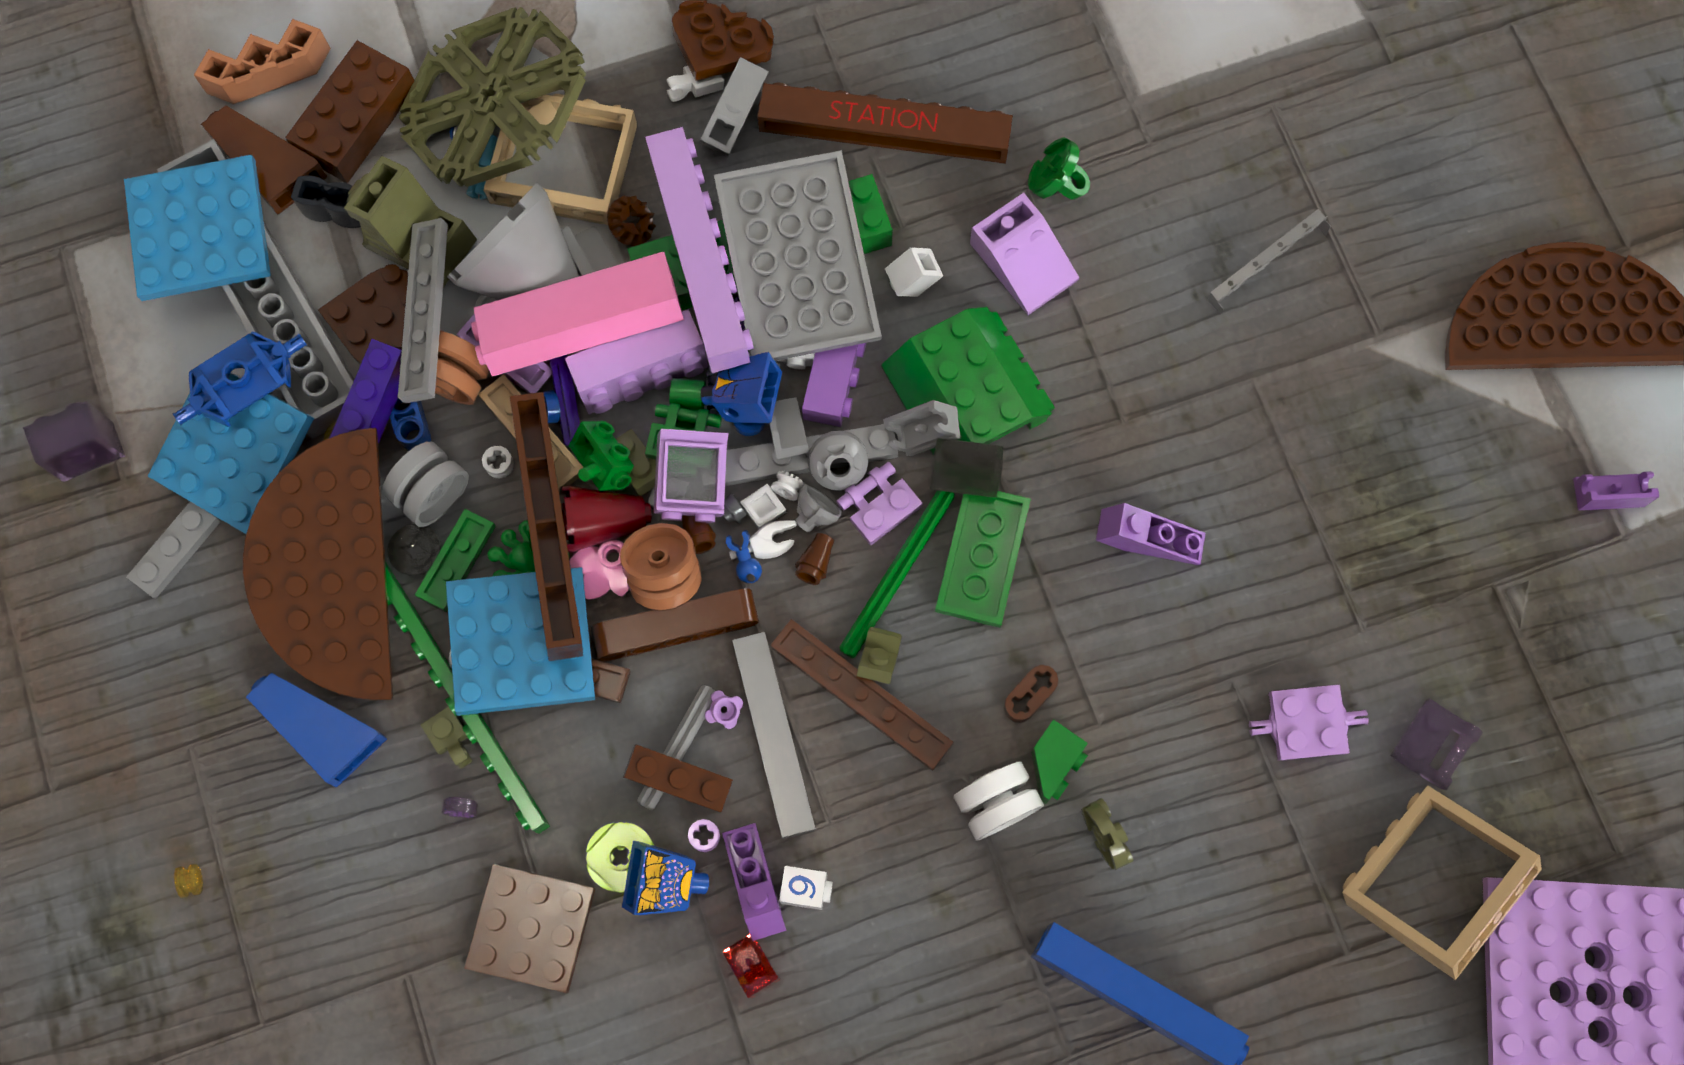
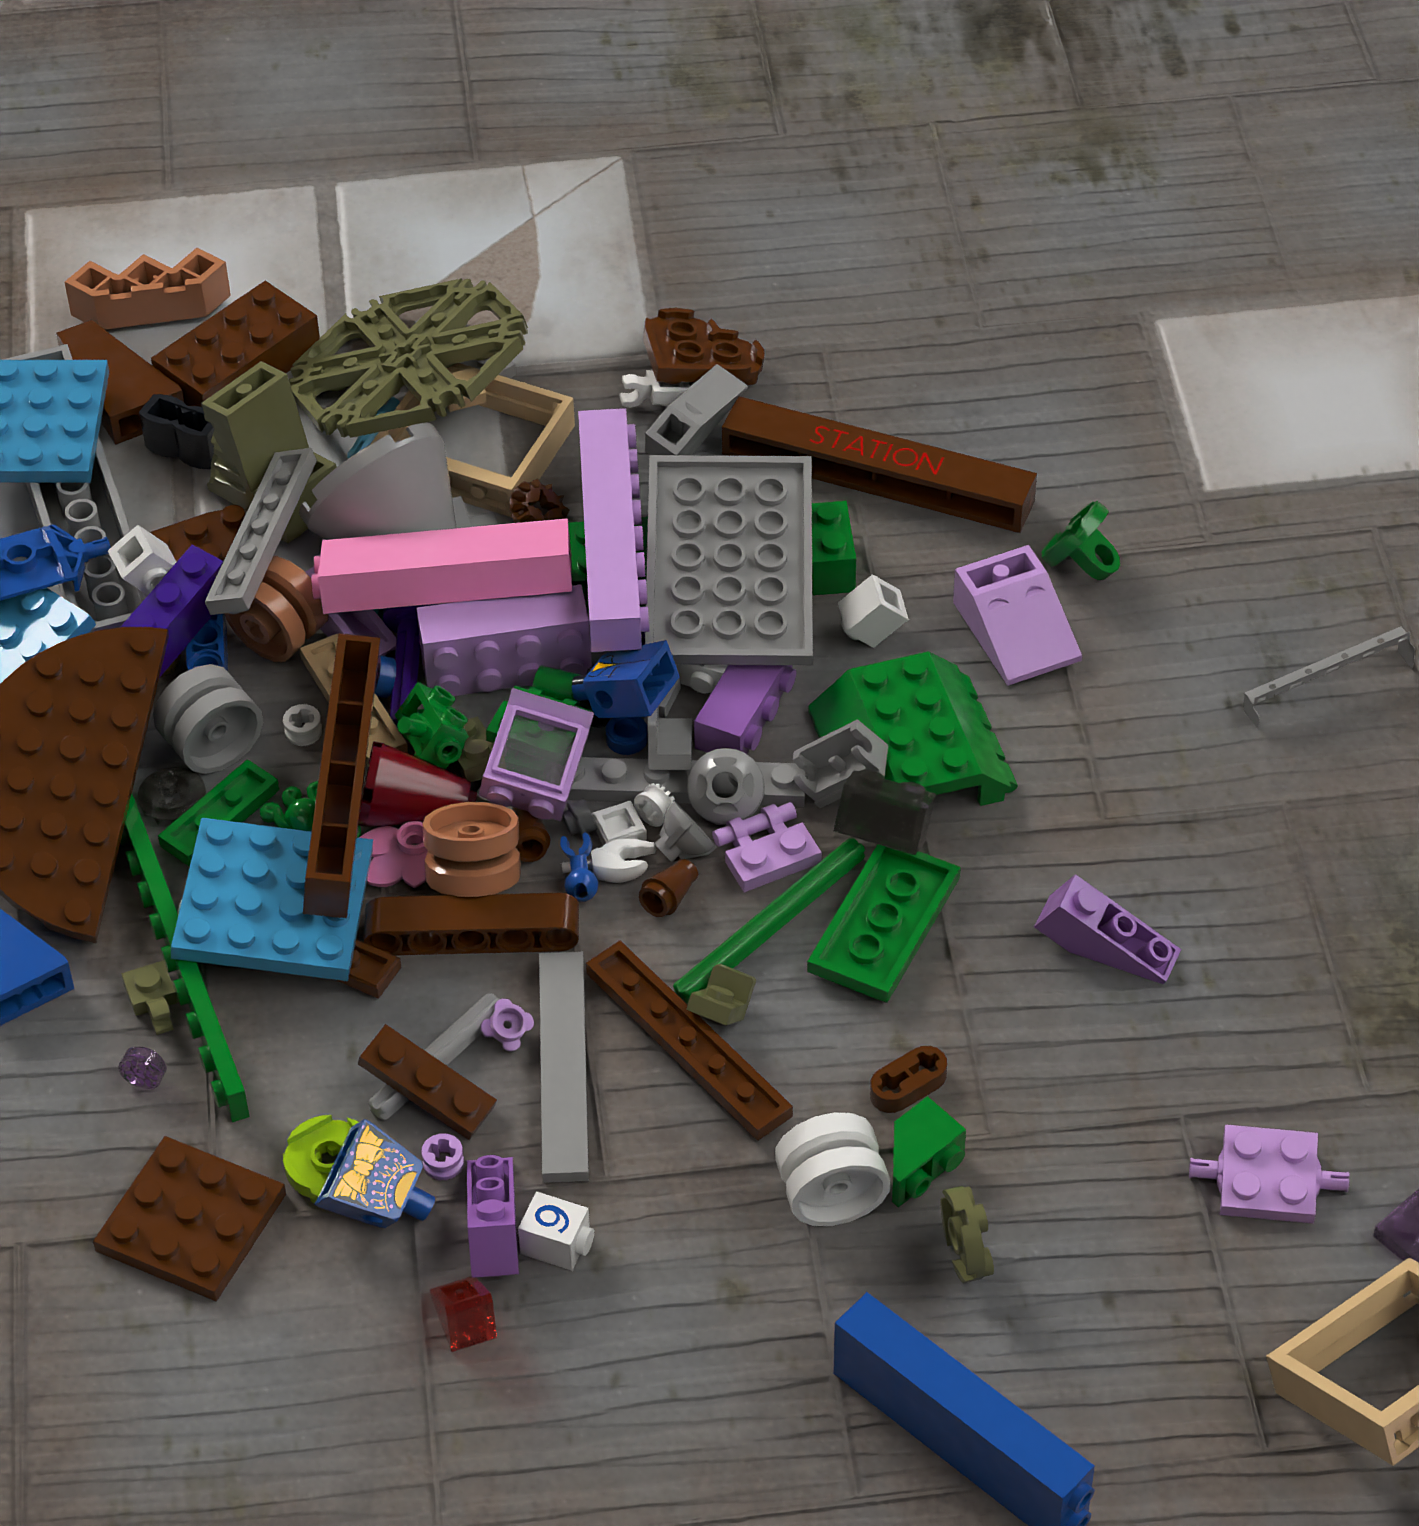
camera: 10 degrees right, 25 degrees down
none -> white brick [108,525,176,595]

